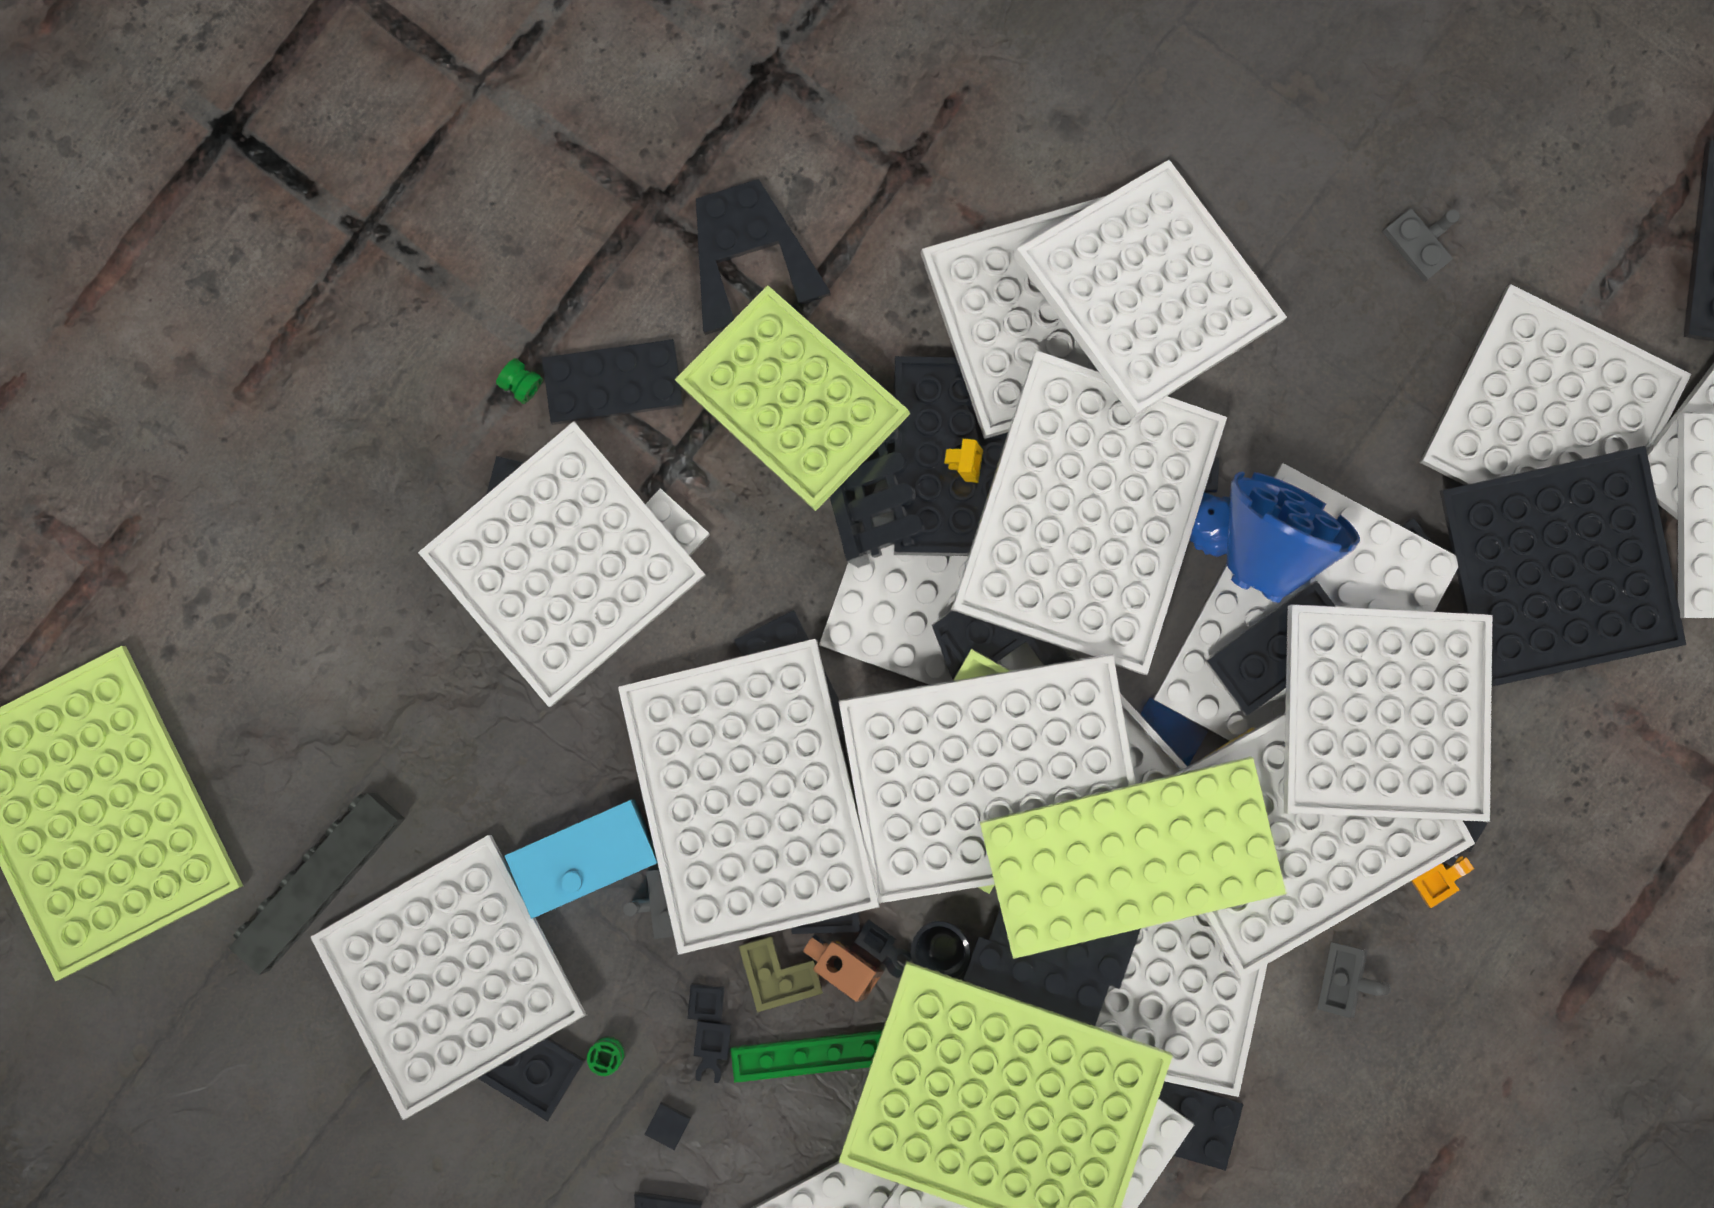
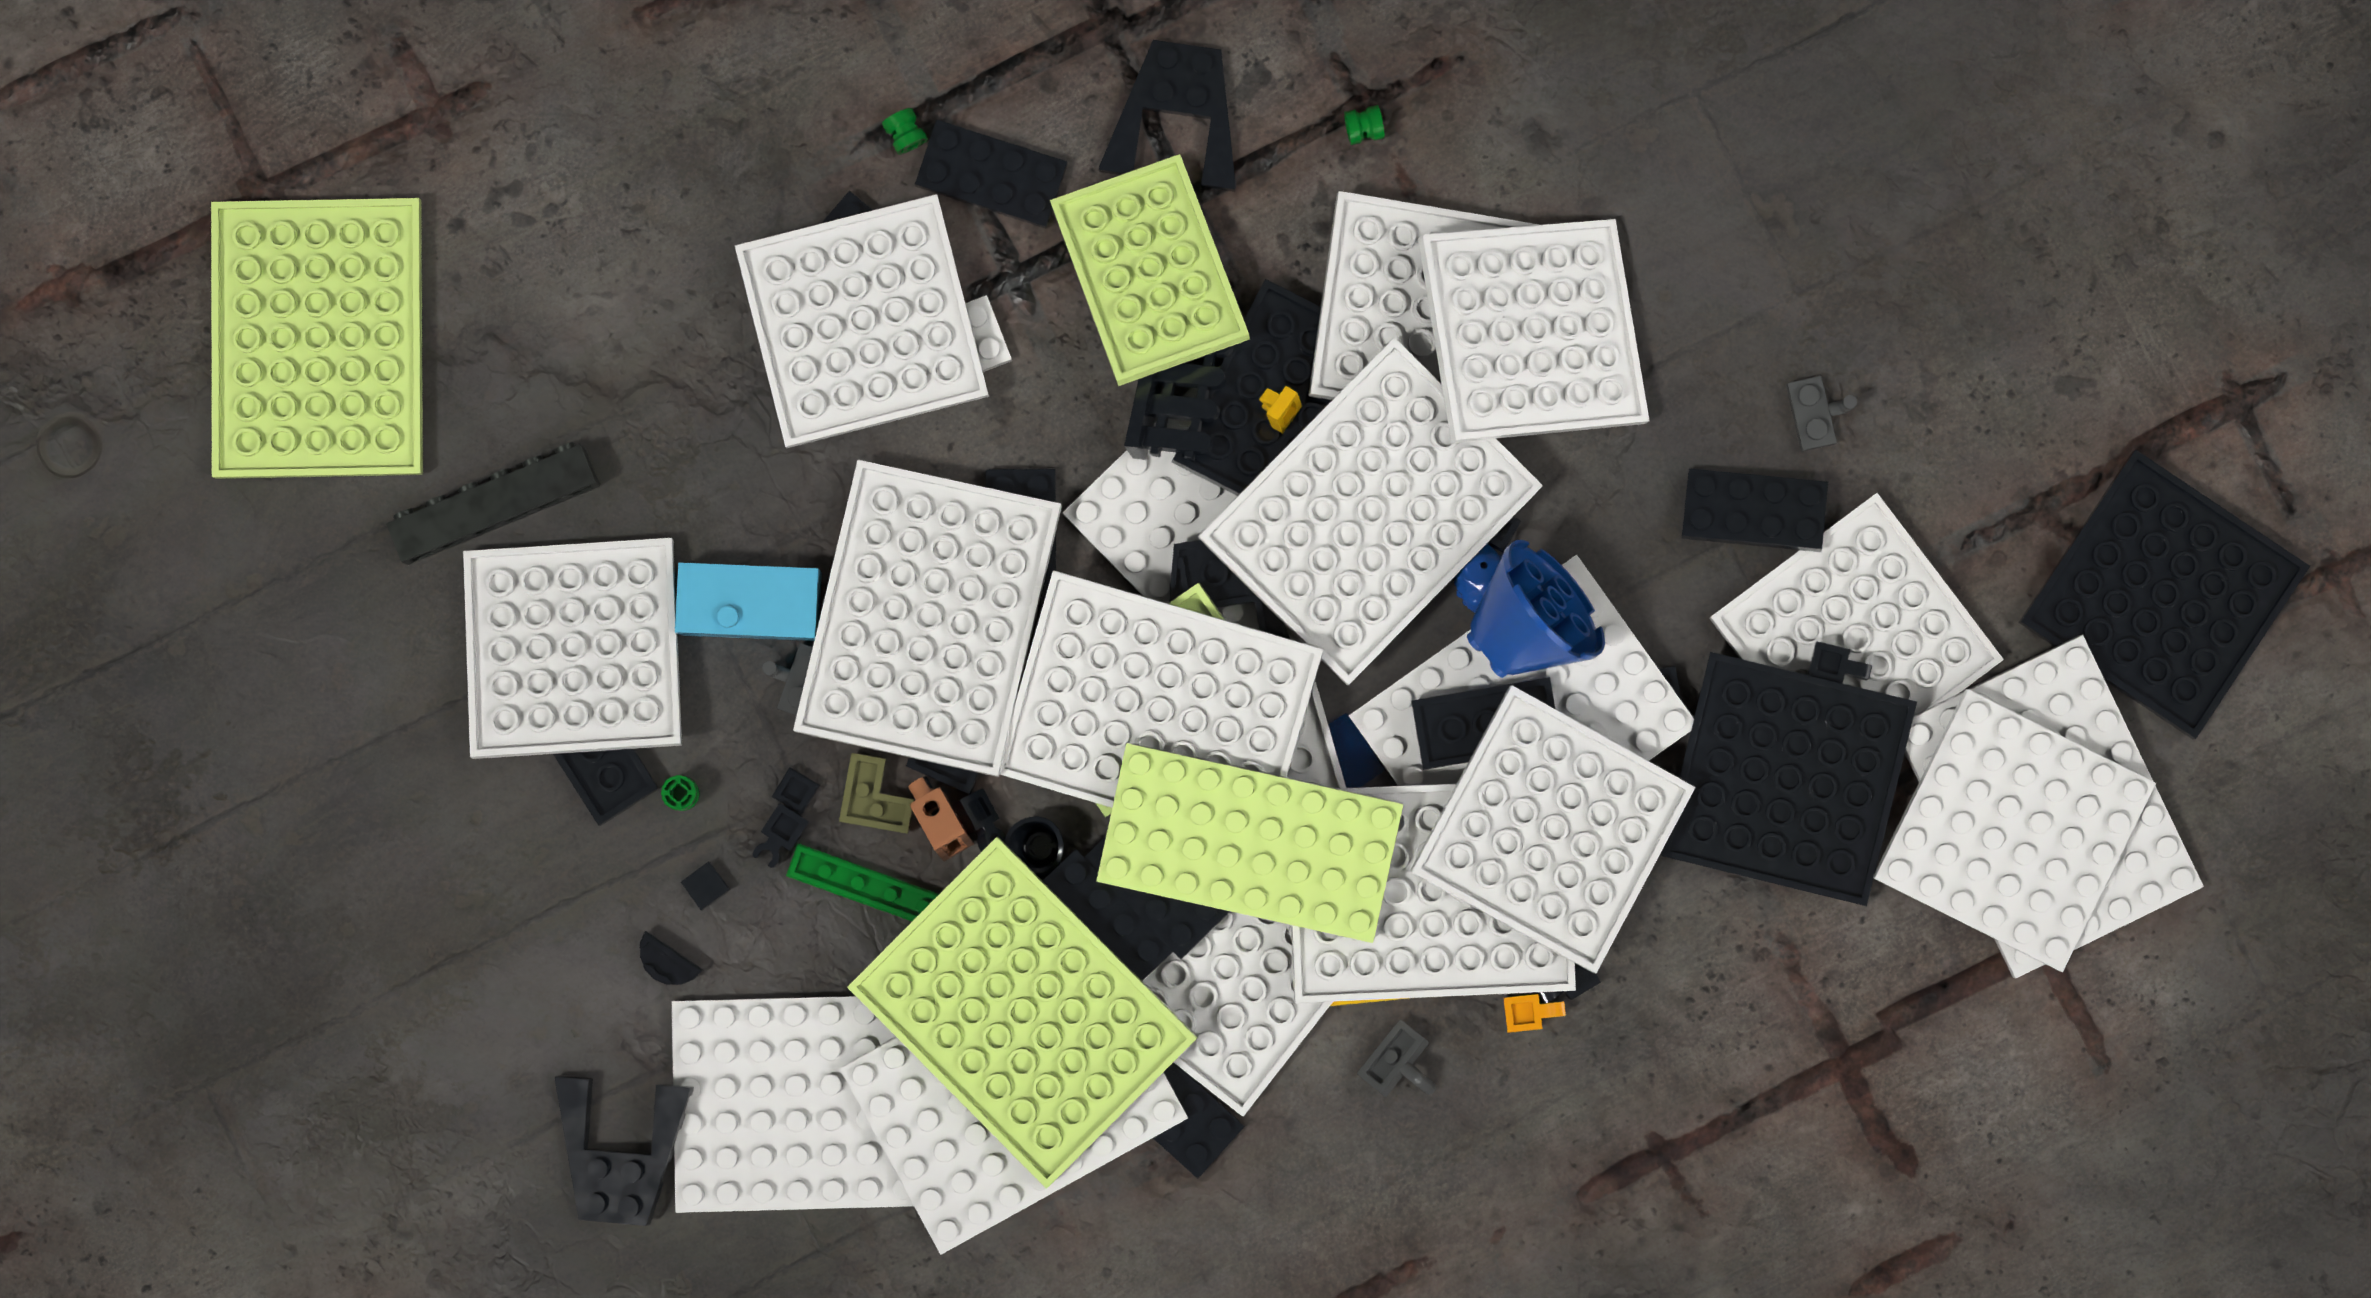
camera: 25 degrees right, 0 degrees up
none -> green wheel [1344,105,1385,145]
none -> black plate [1682,468,1828,552]
none -> black plate [1807,641,1872,684]

